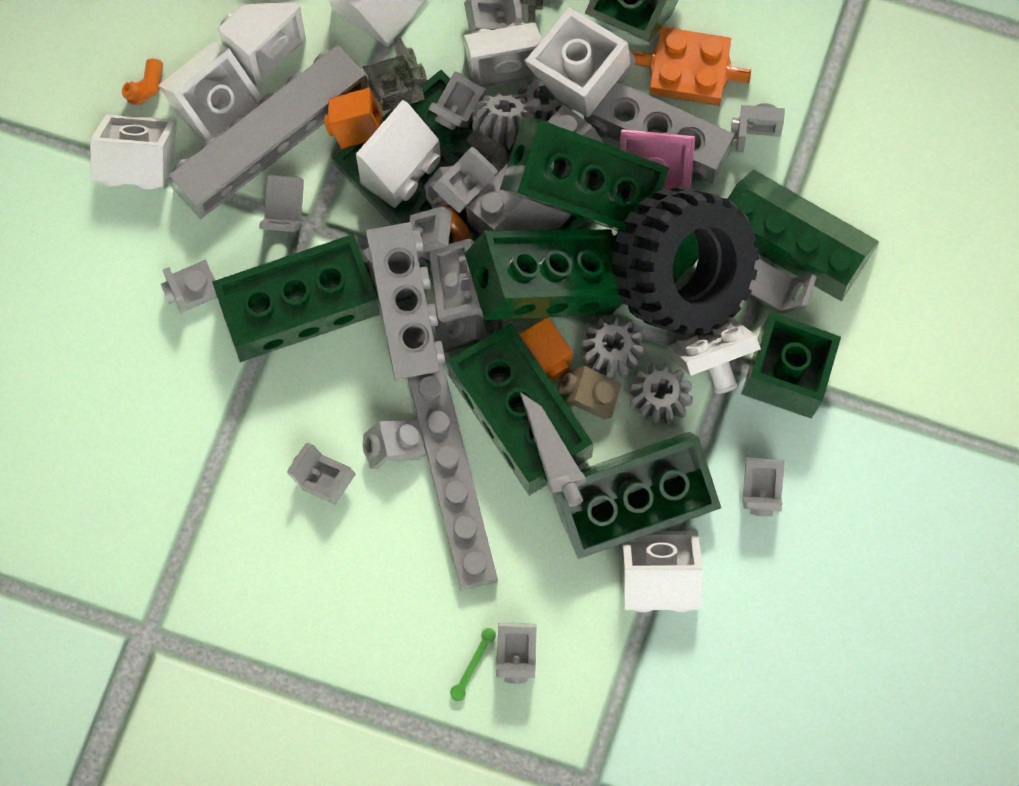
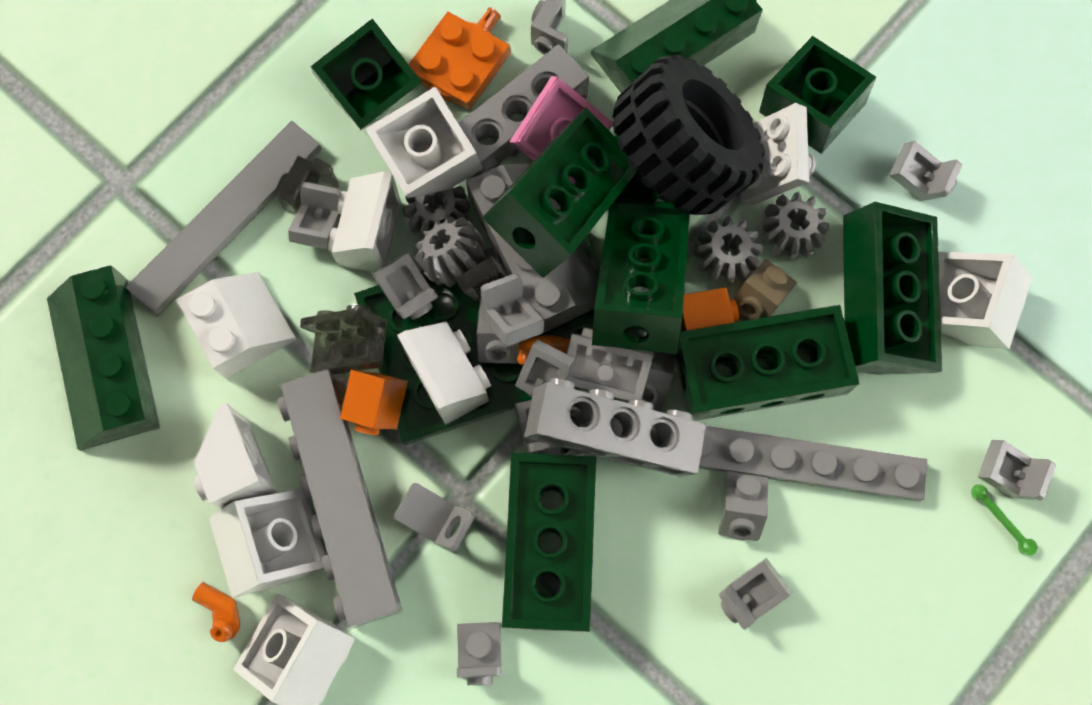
camera: 70 degrees left, 5 degrees up
light grey bar [520,392,586,507] -> none
light grey bracket [749,259,817,314] -> none

